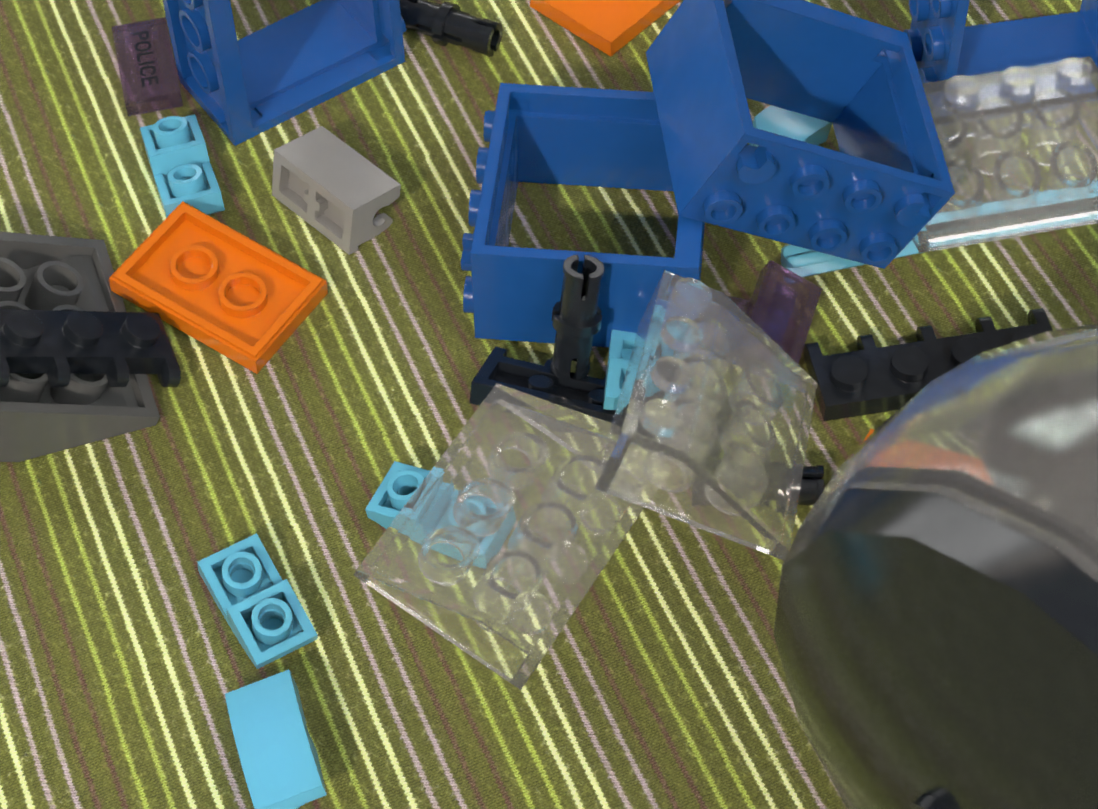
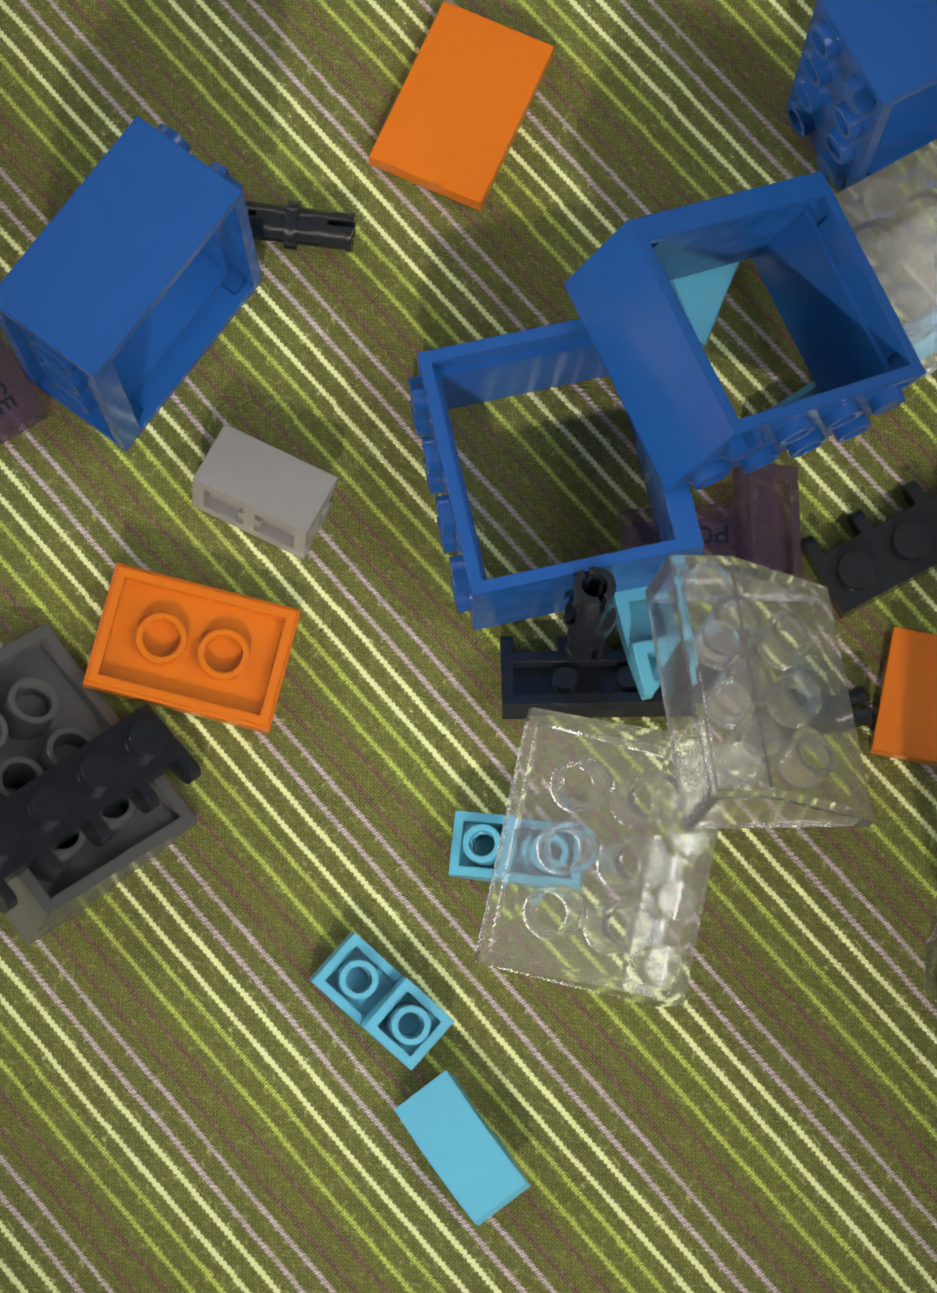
camera: 20 degrees left, 25 degrees up
medium azure slope [140,114,225,218] -> none

